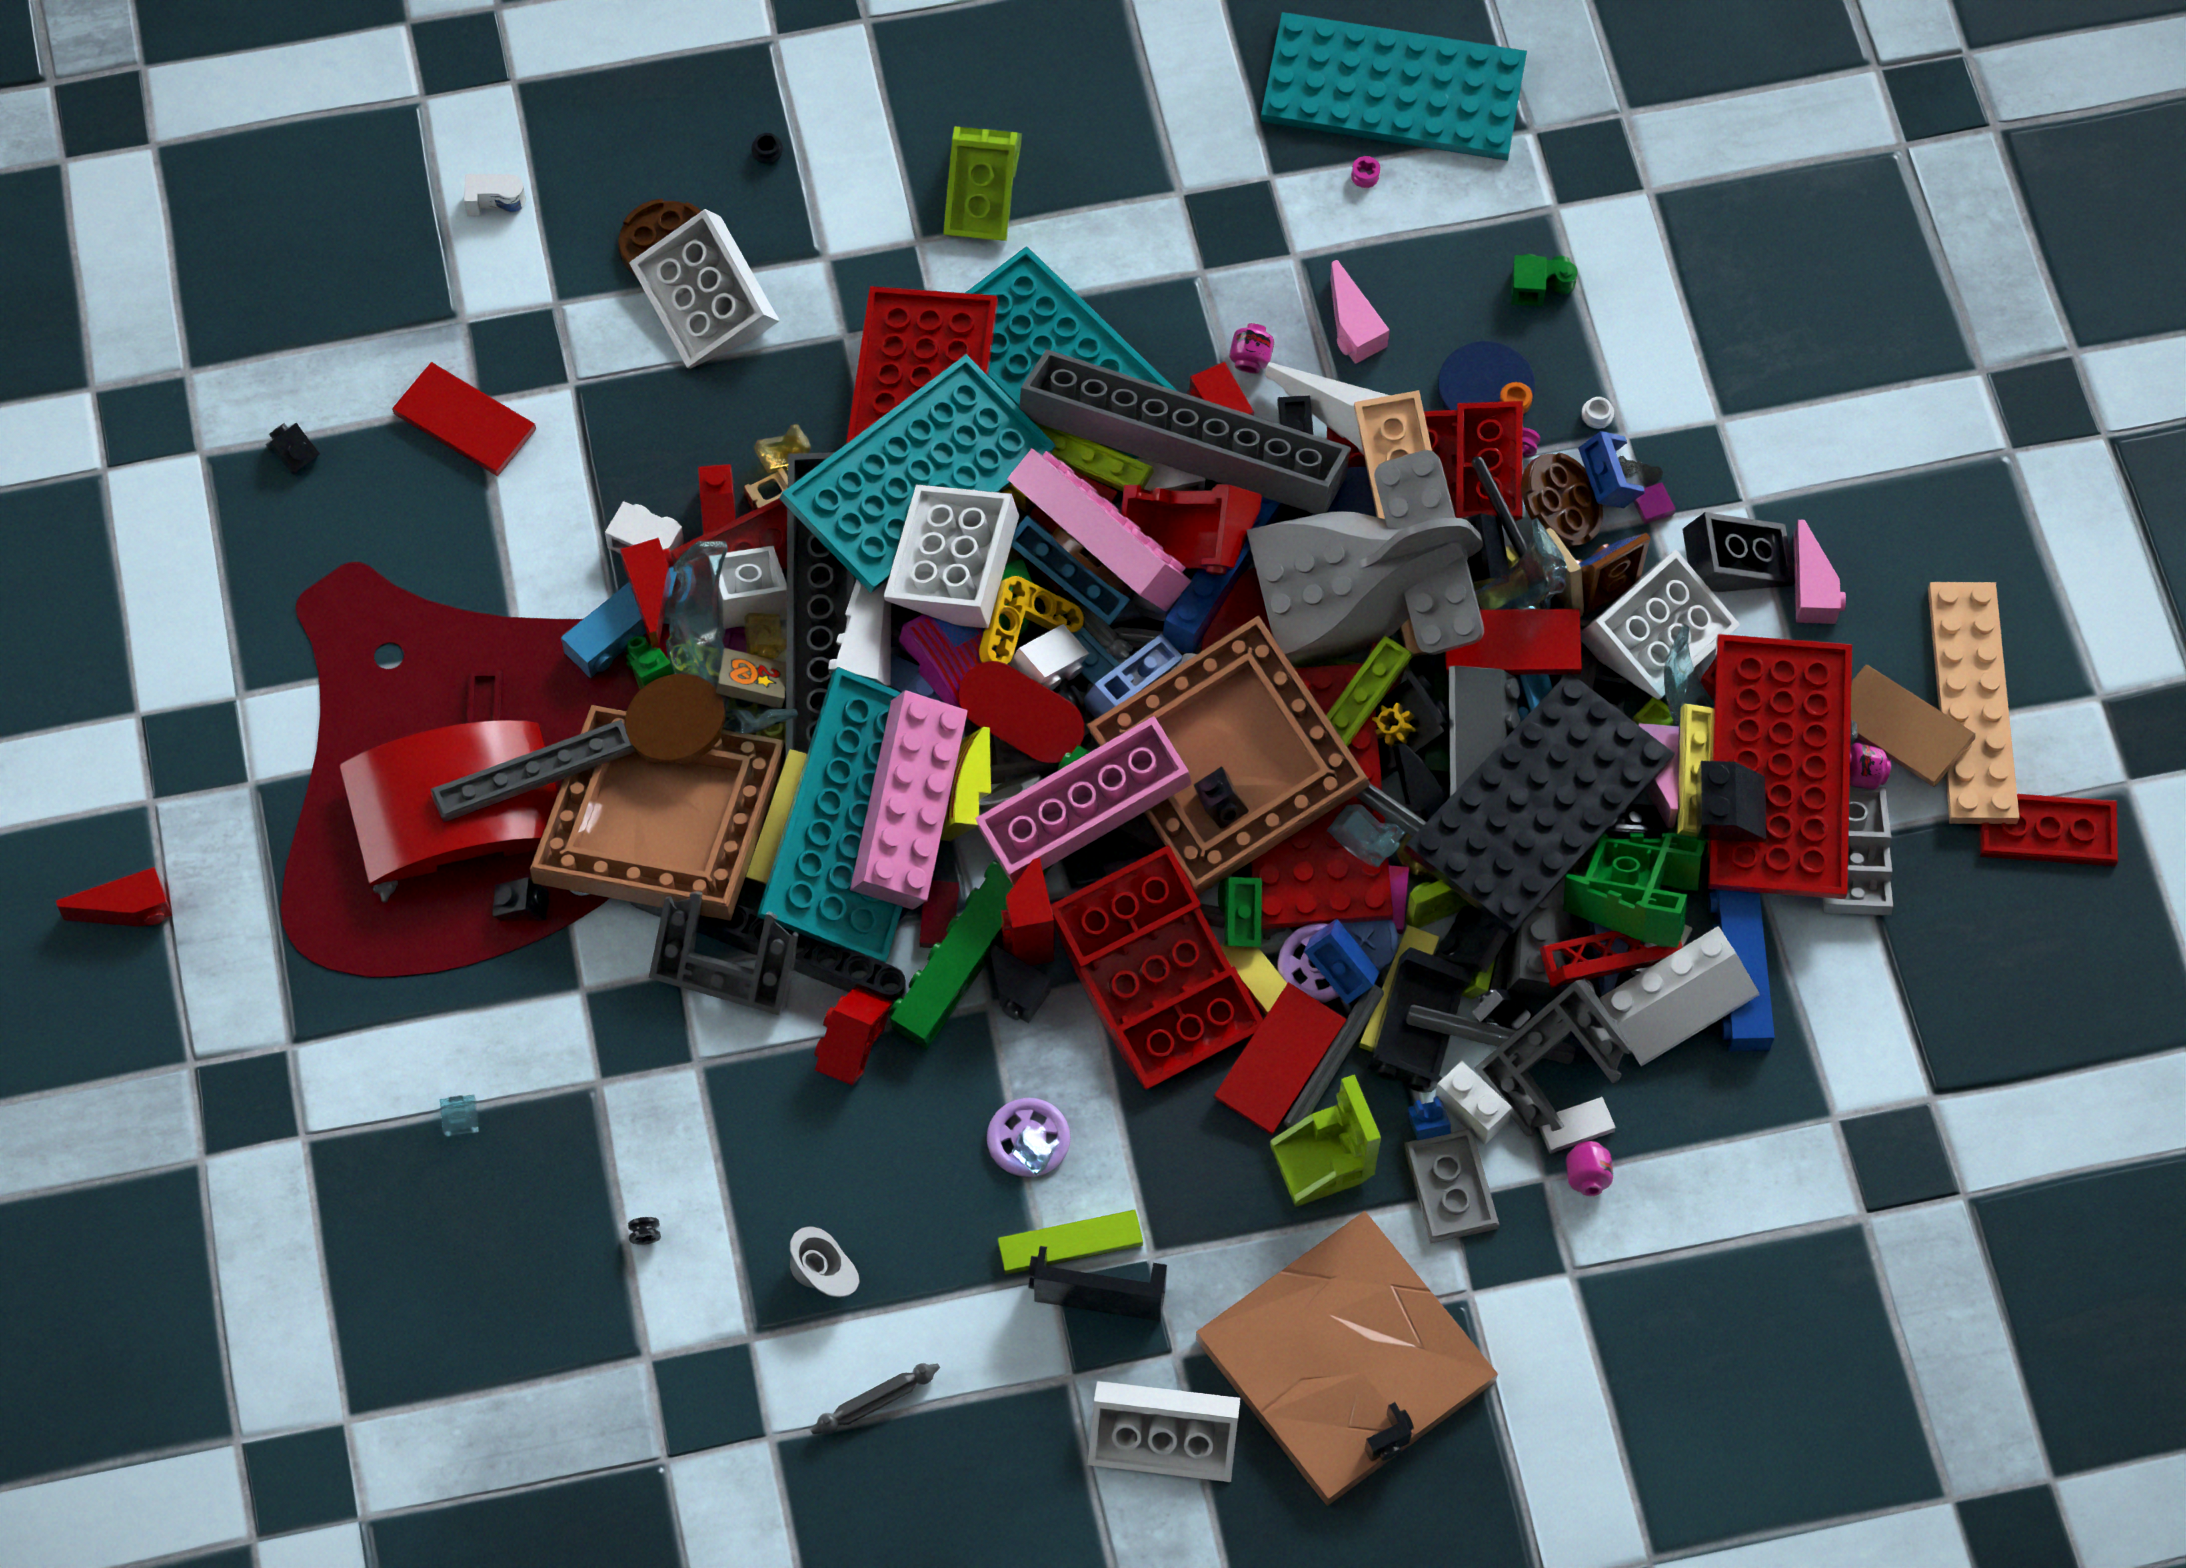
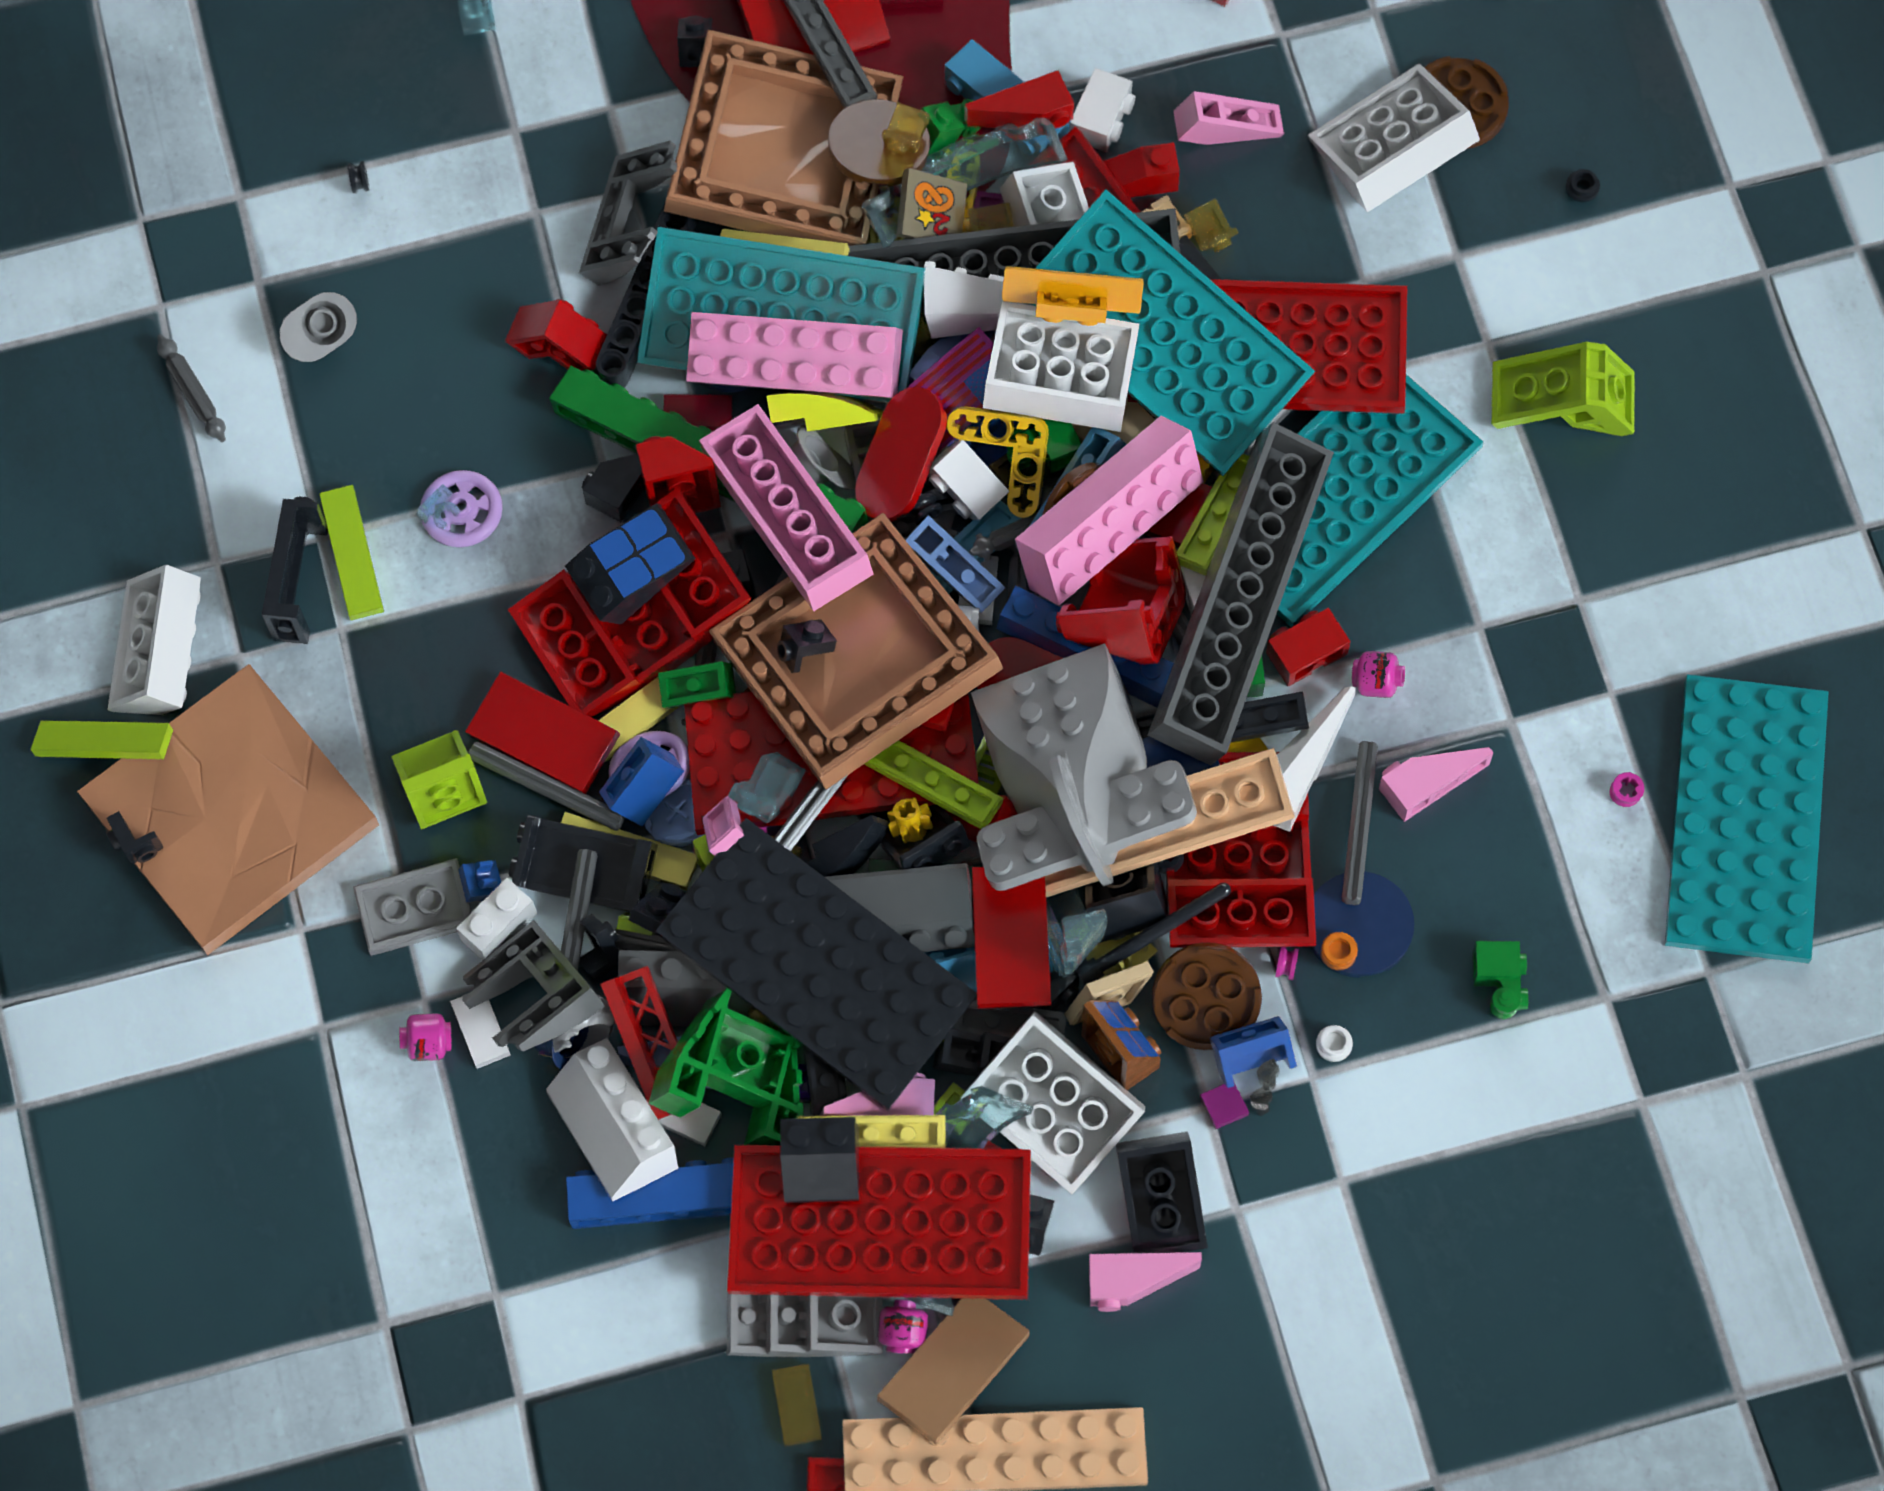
camera: 90 degrees right, 5 degrees up
none -> lime tile [31,721,173,759]
none -> slope [565,503,696,624]
none -> bright pink tile [702,796,744,856]
none -> clear yellow tile [772,1364,822,1446]
none -> clear yellow bracket [881,102,930,155]
none -> light orange bracket [1002,266,1144,326]
none -> bright pink slope [1173,91,1284,145]
none -> dark grey axle [1342,741,1378,905]

